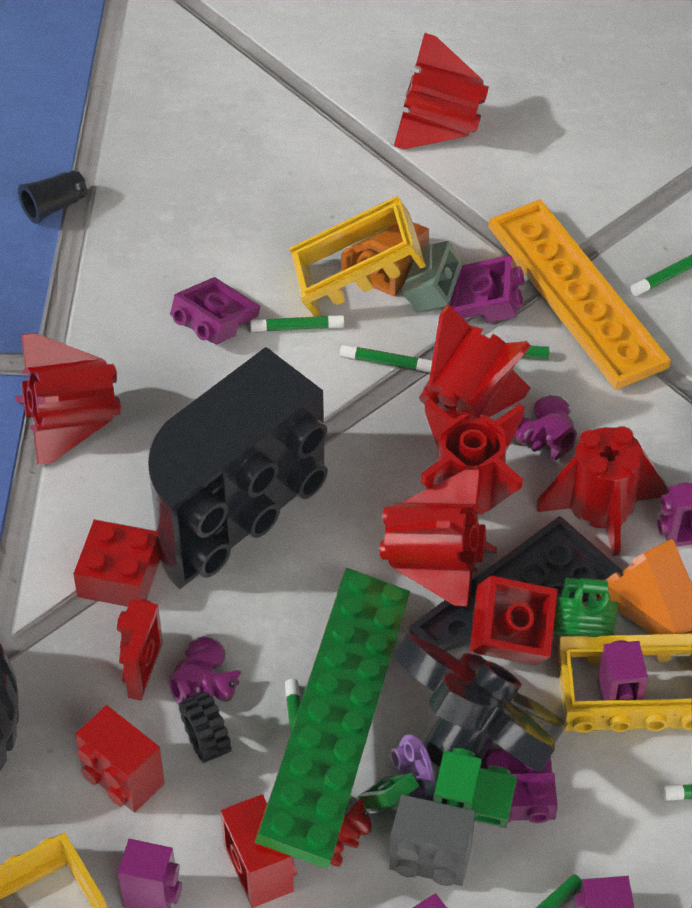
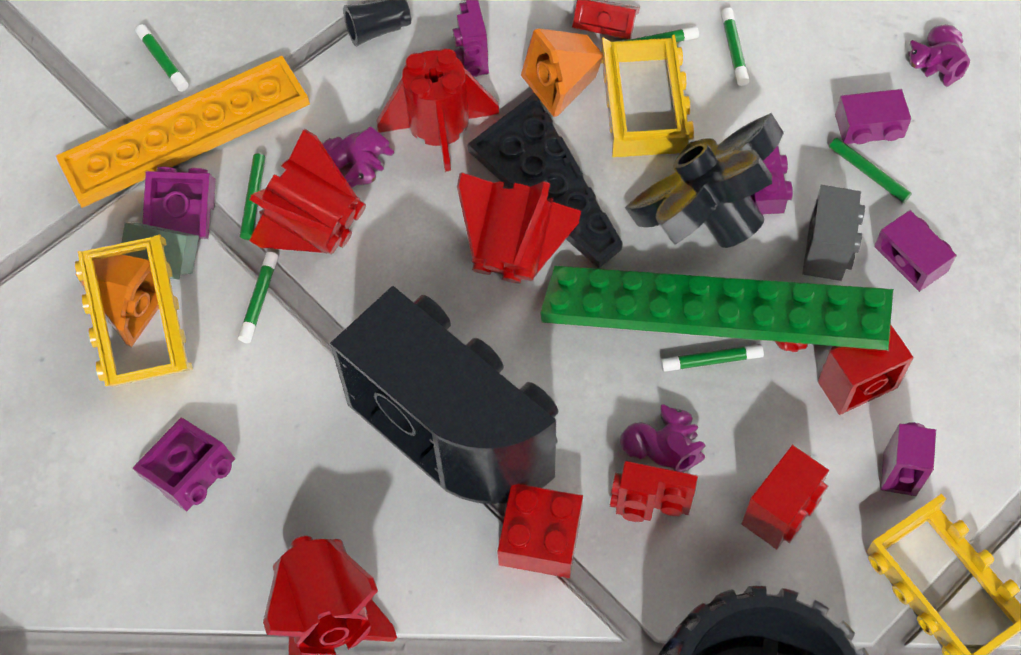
camera: 90 degrees left, 10 degrees up
black tyre [178,692,232,763] -> none
green bar [251,315,344,332] -> none
green plate [357,773,419,811] -> none
medium lavender dish [390,734,436,801] -> none
red brick [420,399,525,516] -> none
green brick [434,748,517,828] -> none
red brick [469,576,558,666] -> none
green piece [553,578,619,637] -> none
magenta brick [597,640,648,701] -> none

